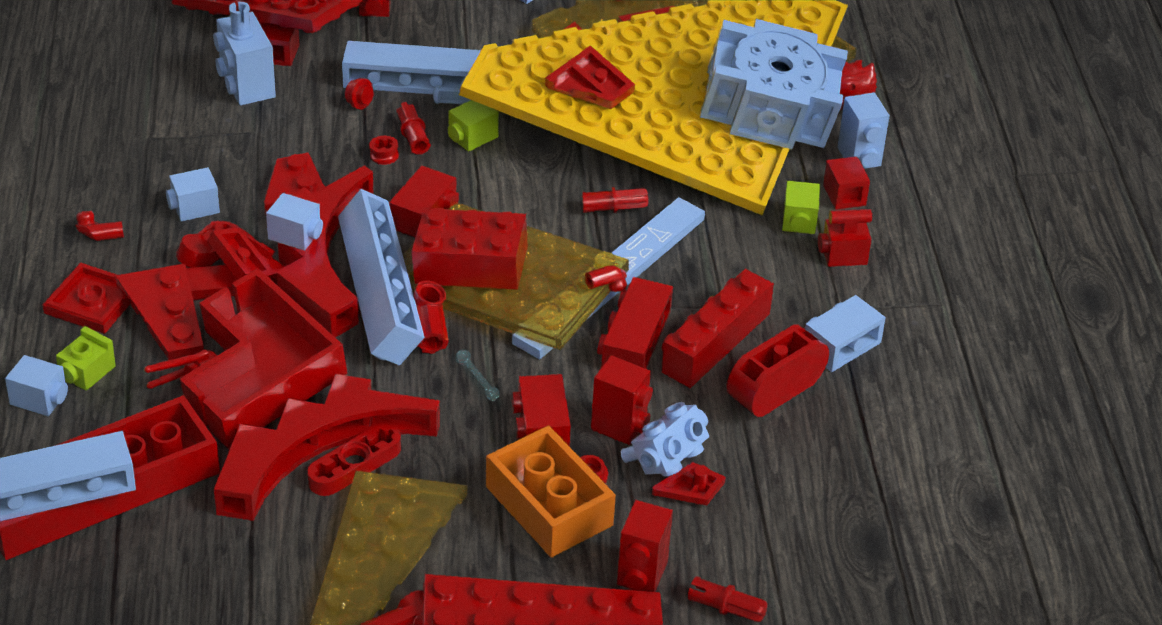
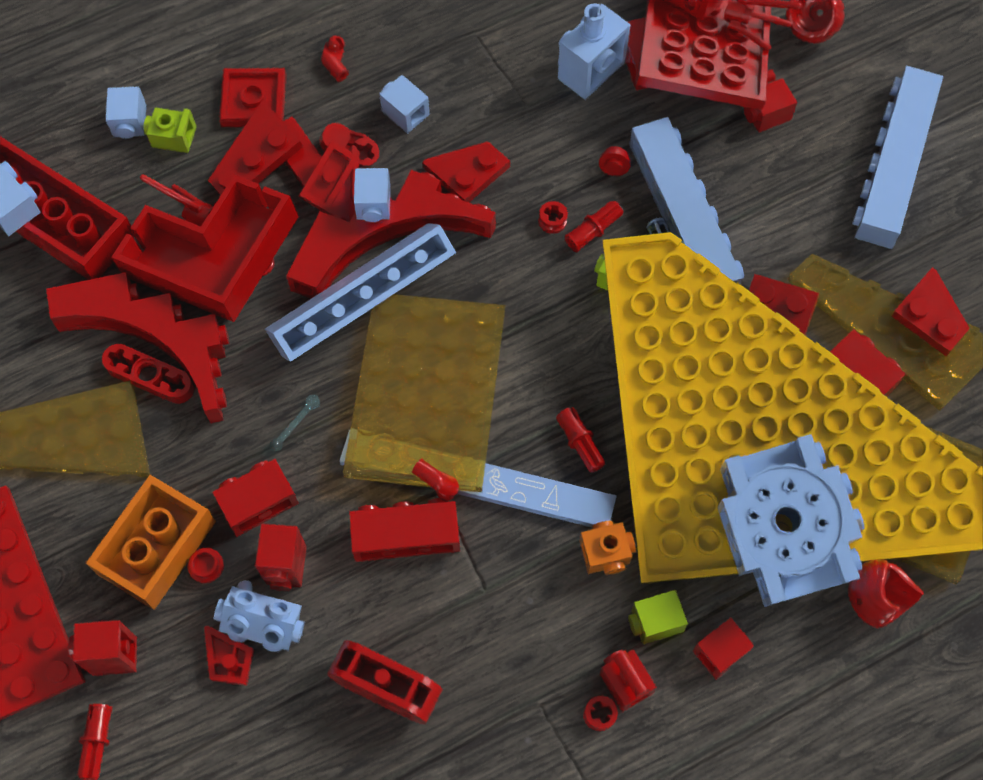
camera: 70 degrees right, 25 degrees up
red brick [389,166,459,237] -> none
red brick [411,208,528,290] -> none
red piece [413,280,449,354] -> none
red wing [545,45,635,109] -> none
red brick [662,269,774,389] -> none
light blue brick [804,295,886,372] -> none
light blue brick [837,92,890,169] -> none
none -> orange brick [579,520,636,575]
none -> red bush [583,695,618,731]

